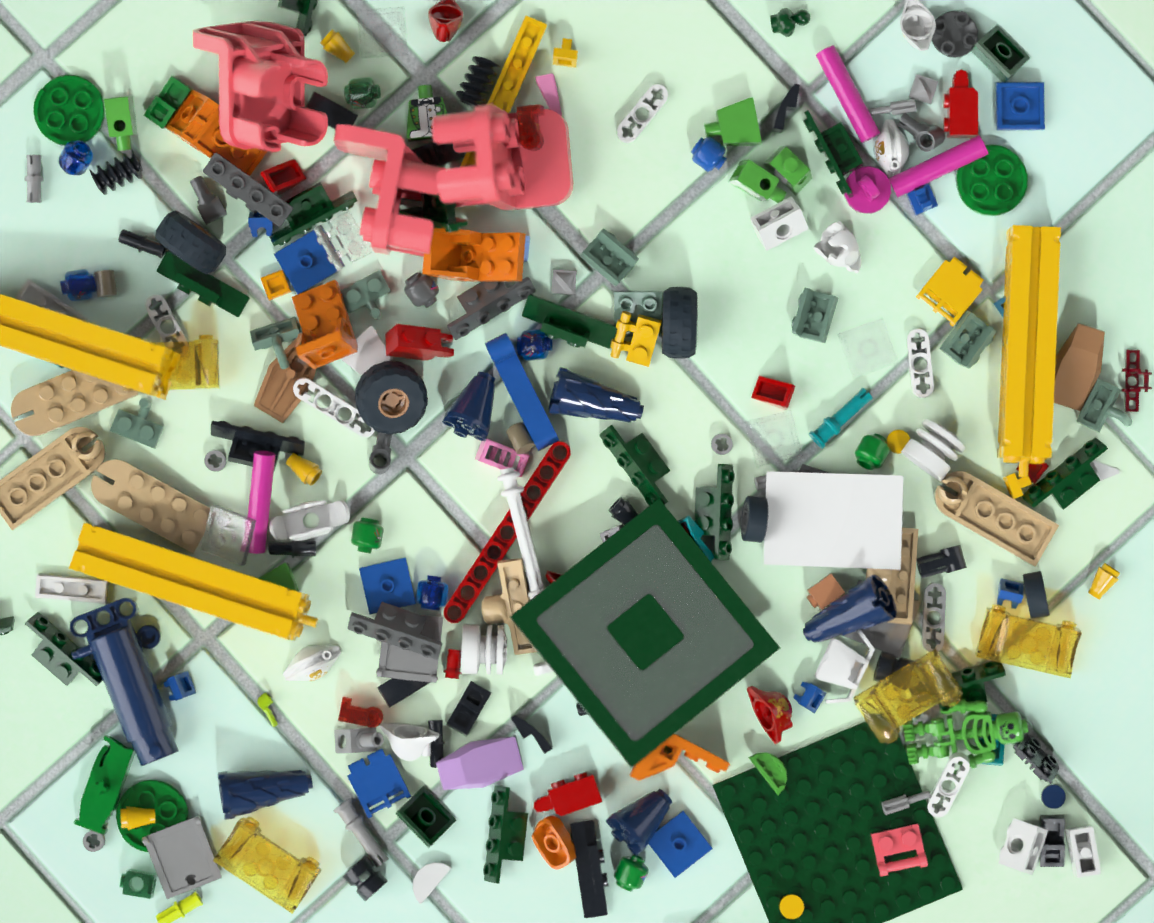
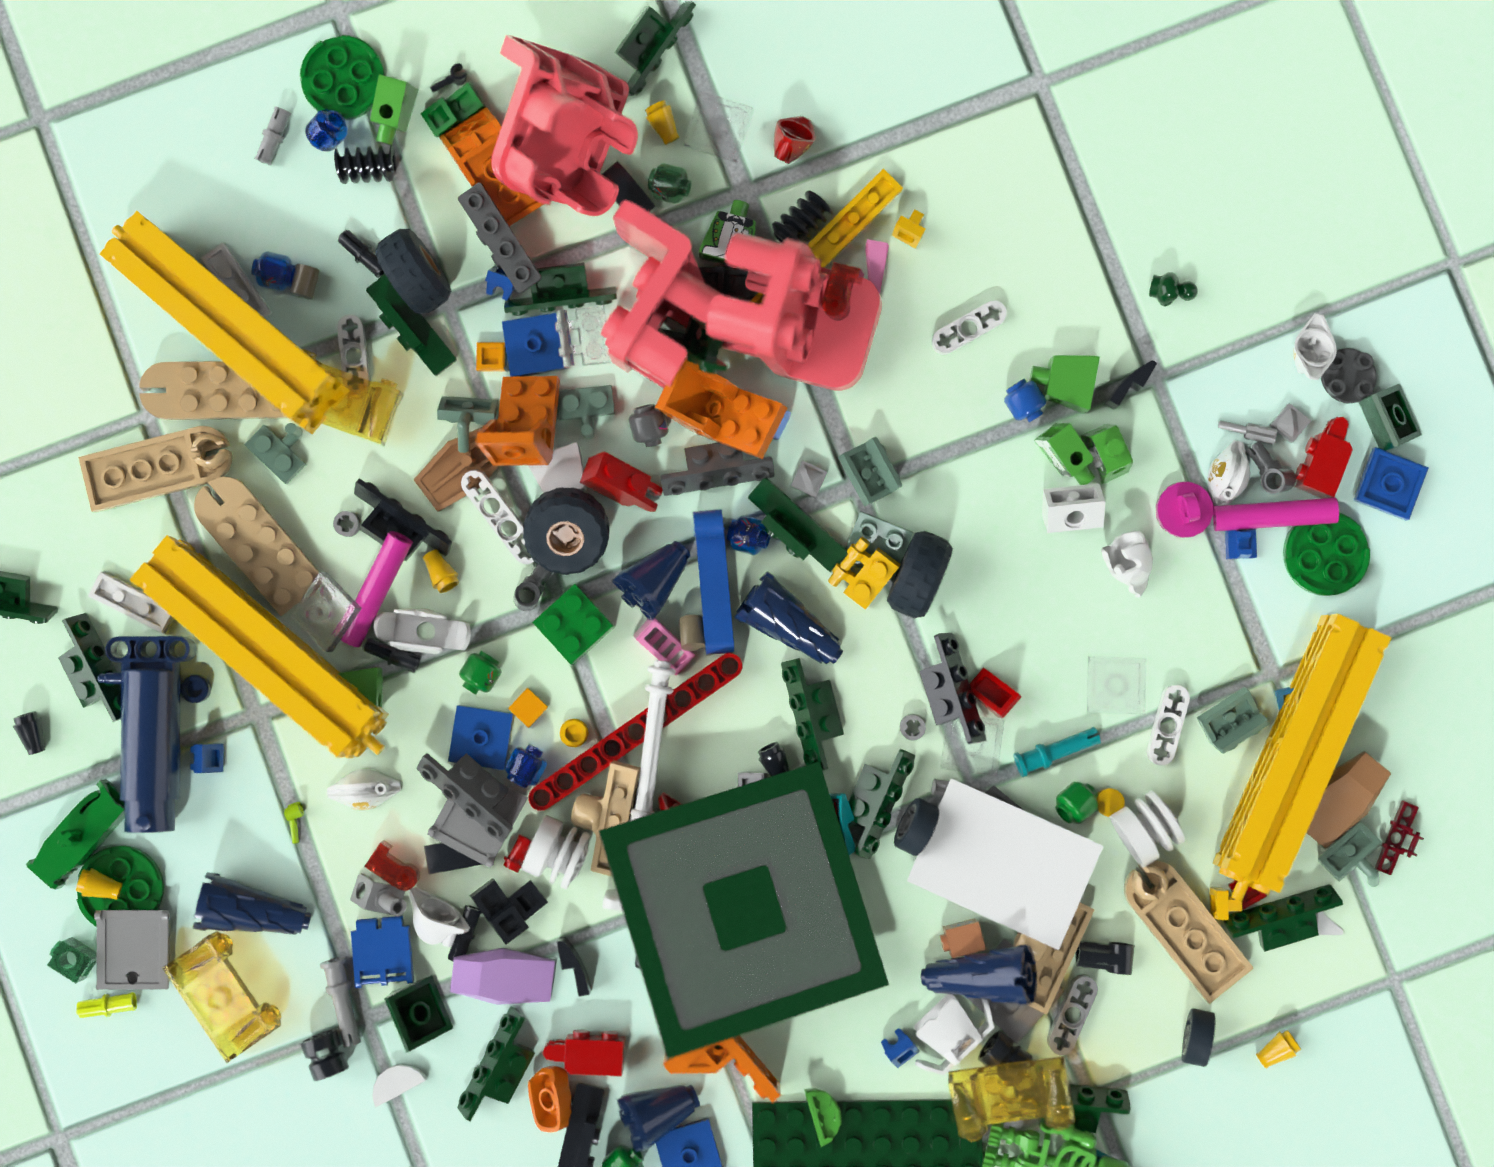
camera: 20 degrees right, 0 degrees up
light grey bush [82,830,106,852] -> none
dark grey pin [190,176,227,225] -> none
red slope [260,158,307,196] -> none
red hat [746,686,793,745] -> none
sand green bracket [791,287,839,343] -> none
dark green bracket [803,110,864,198] -> none
dark pink piece [815,45,880,143] -> none
yellow plate [916,256,984,327] -> none
clear yellow piece [975,604,1082,679] -> none
blue tile [997,578,1024,609] -> none
none -> black cone [12,711,46,755]
none -> black hand [430,63,467,93]
none -> black slope [469,878,529,945]
none -> light orange tile [508,688,549,728]
none -> green brick [532,584,615,665]
none -> yellow tile [560,719,589,747]
none -> black bracket [919,632,987,744]

